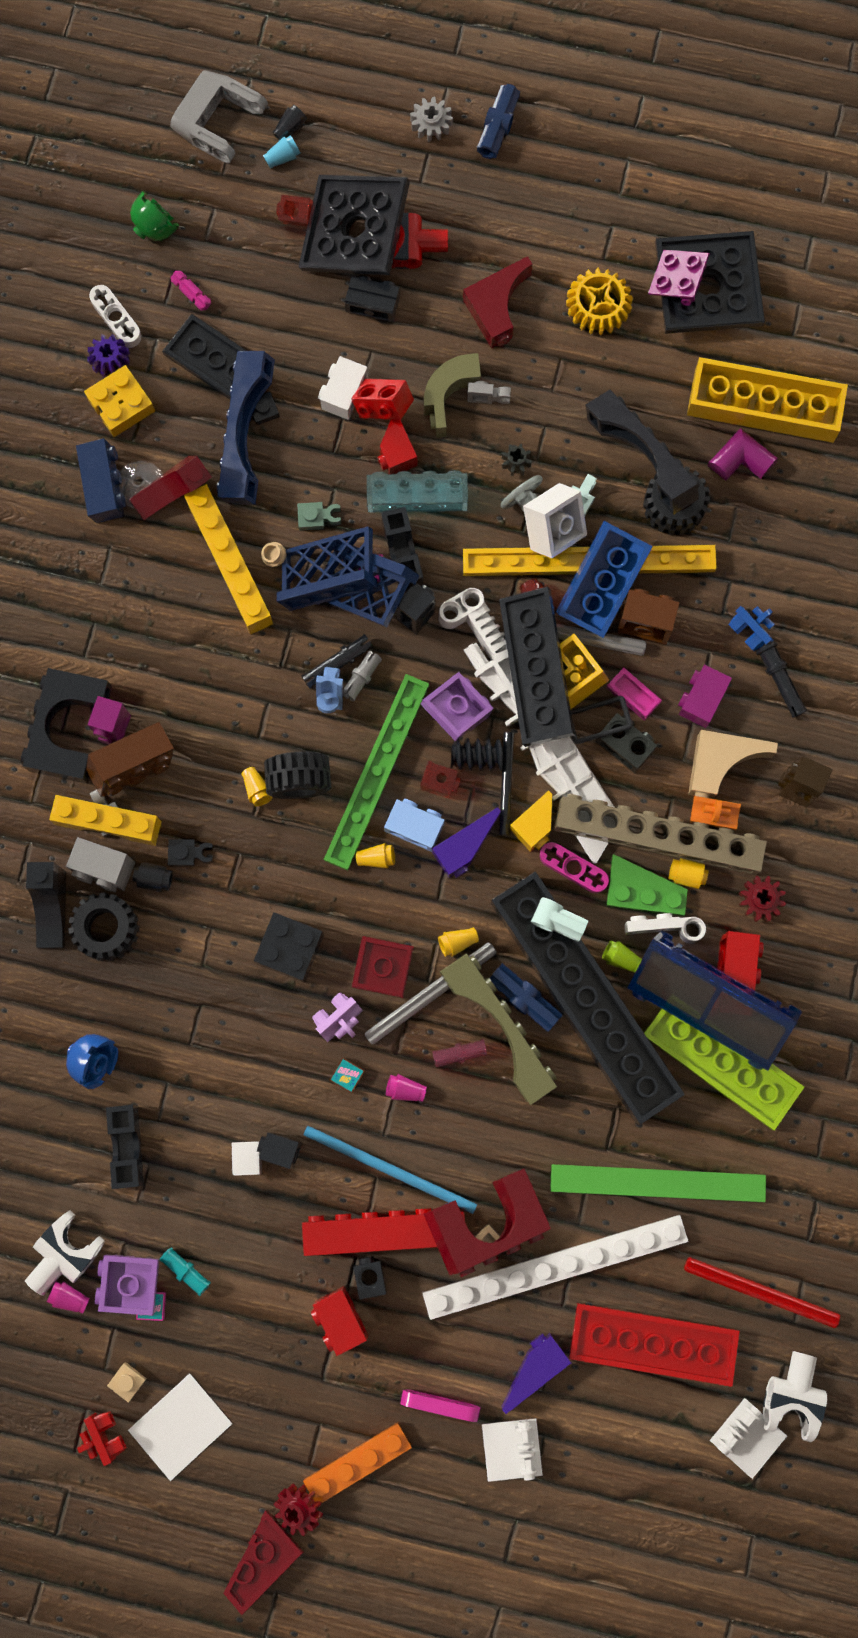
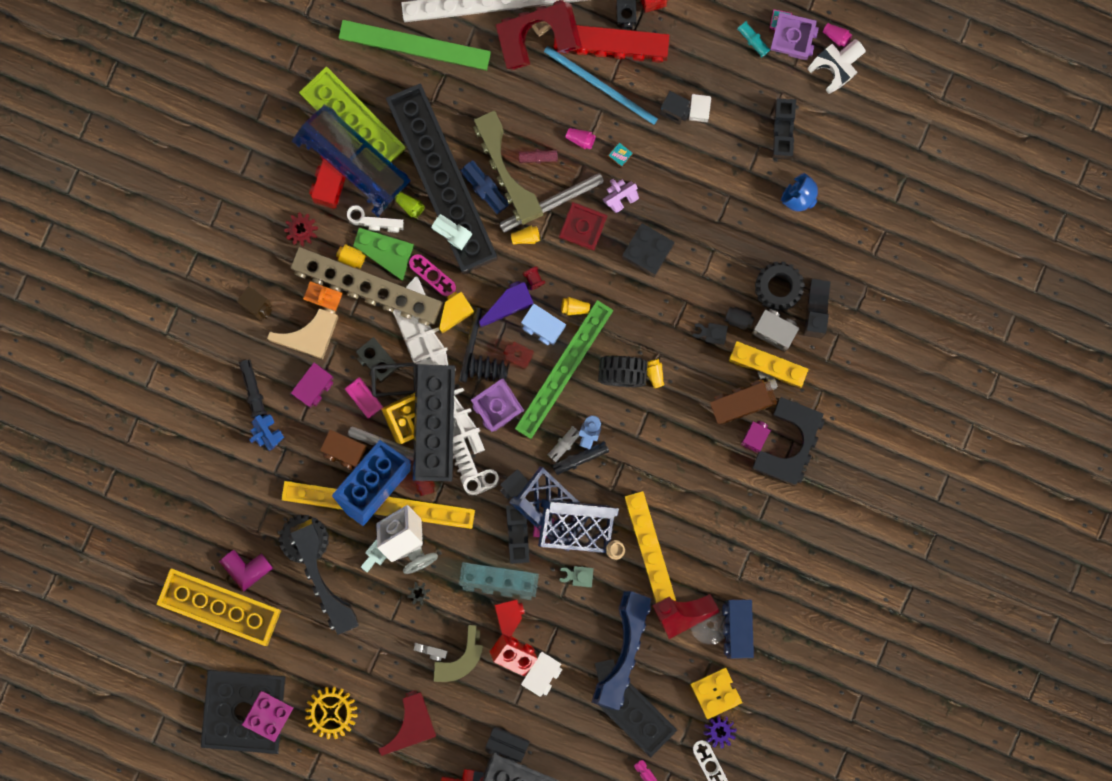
camera: 175 degrees left, 5 degrees up
none -> dark red bush [522,266,546,291]

